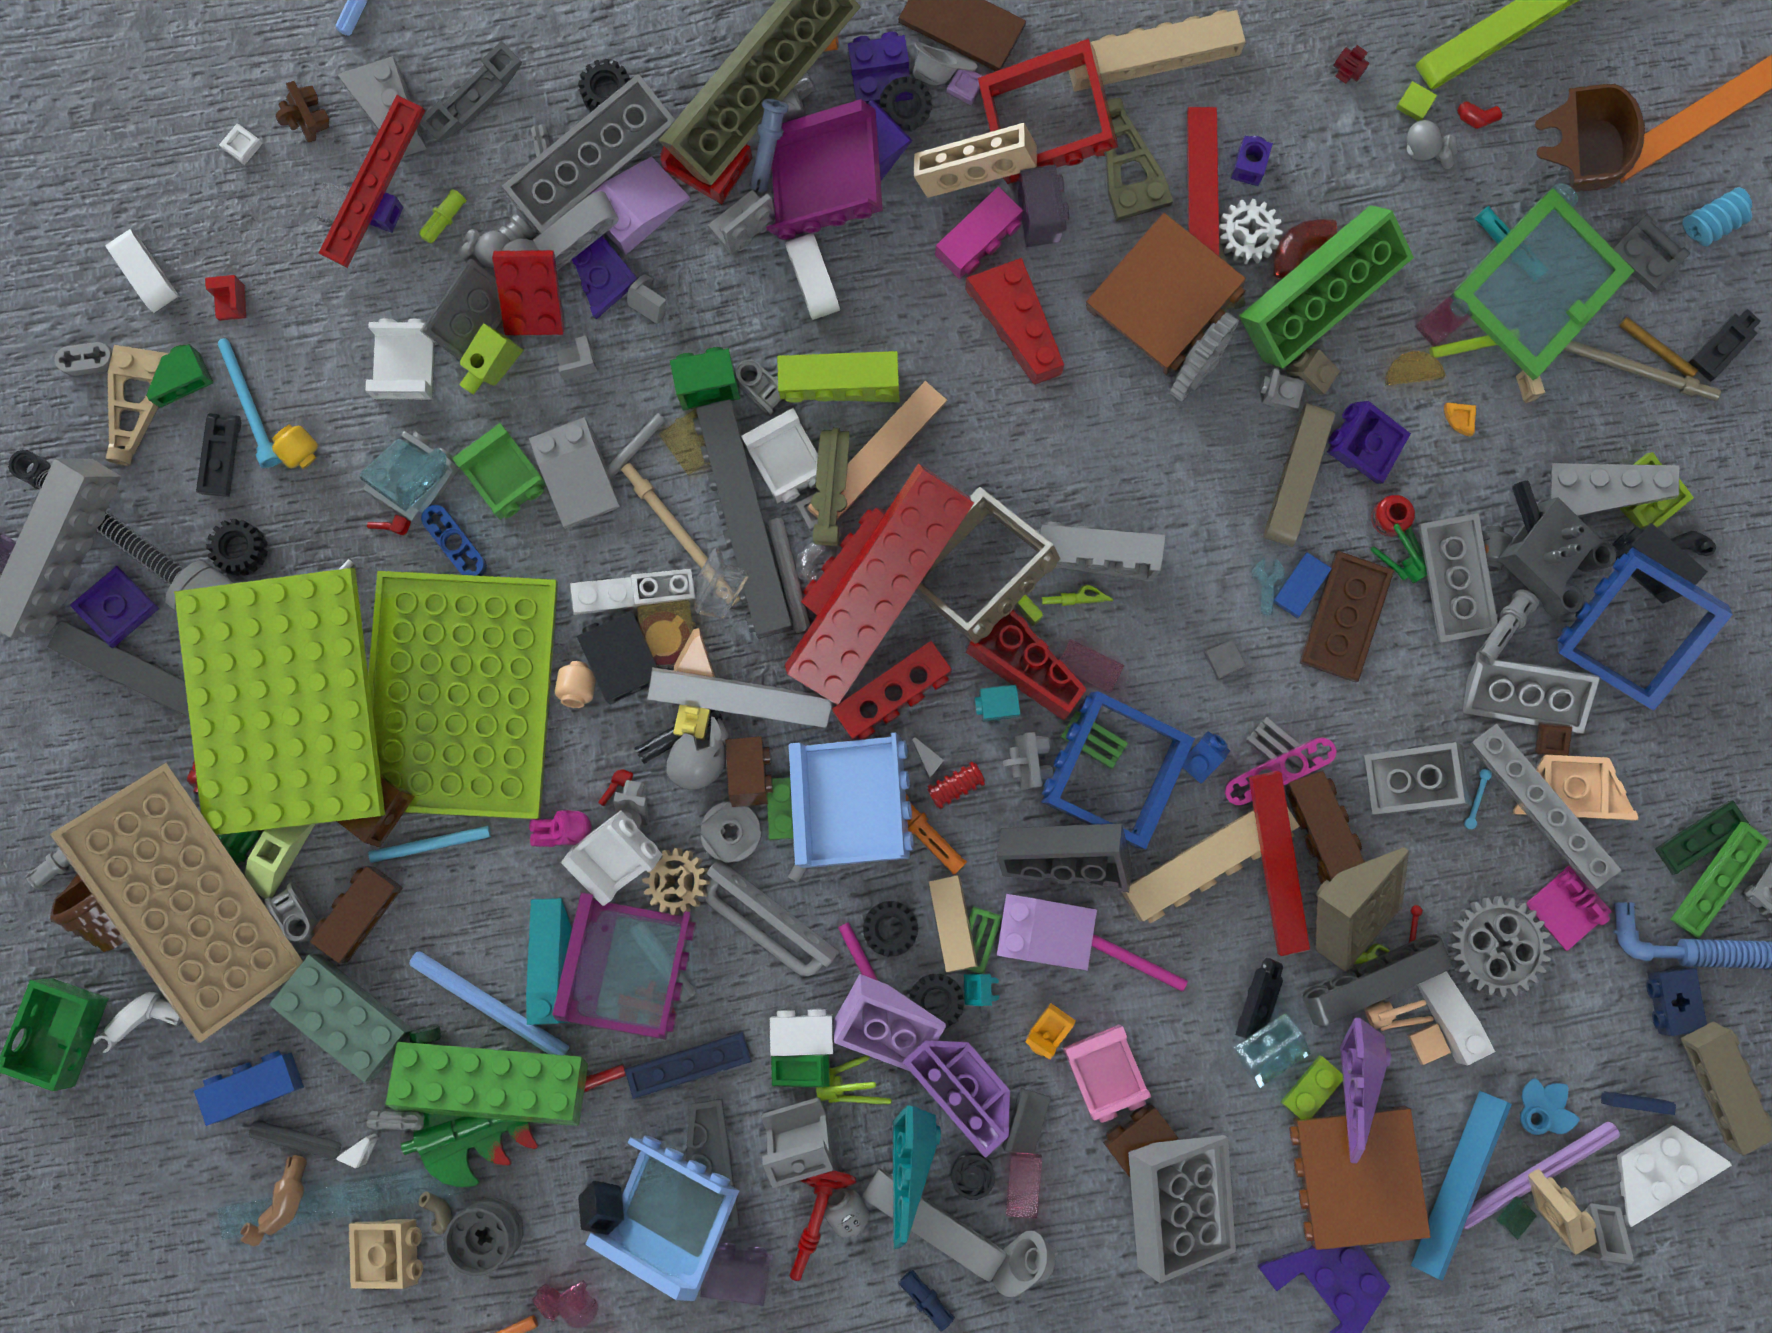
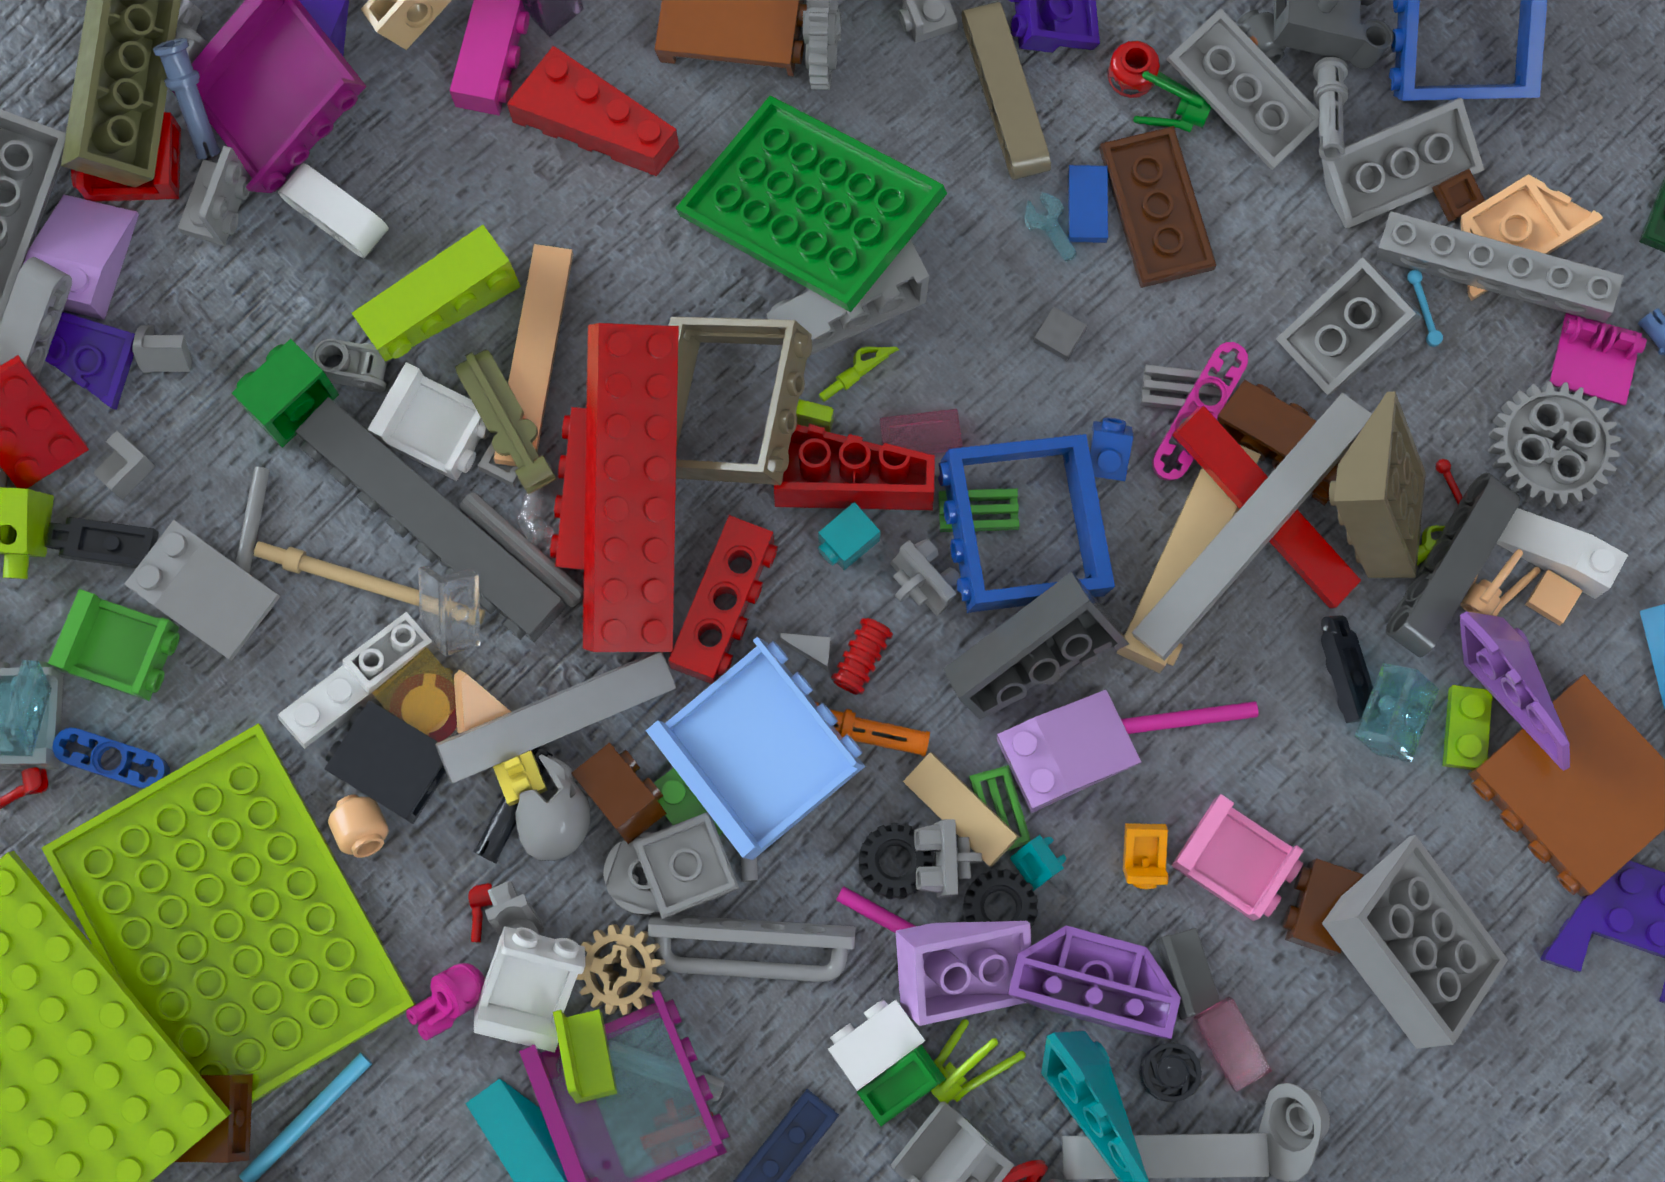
camera: 35 degrees left, 5 degrees down
clear yellow piece [659,409,711,476] -> none
none -> black hinge [45,517,159,568]
none -> lime panel [553,1009,618,1104]
none -> light grey tile [633,812,739,920]
none -> green plate [676,95,947,312]
none -> light grey hips [914,819,982,897]
none -> light grey tile [1132,393,1372,661]

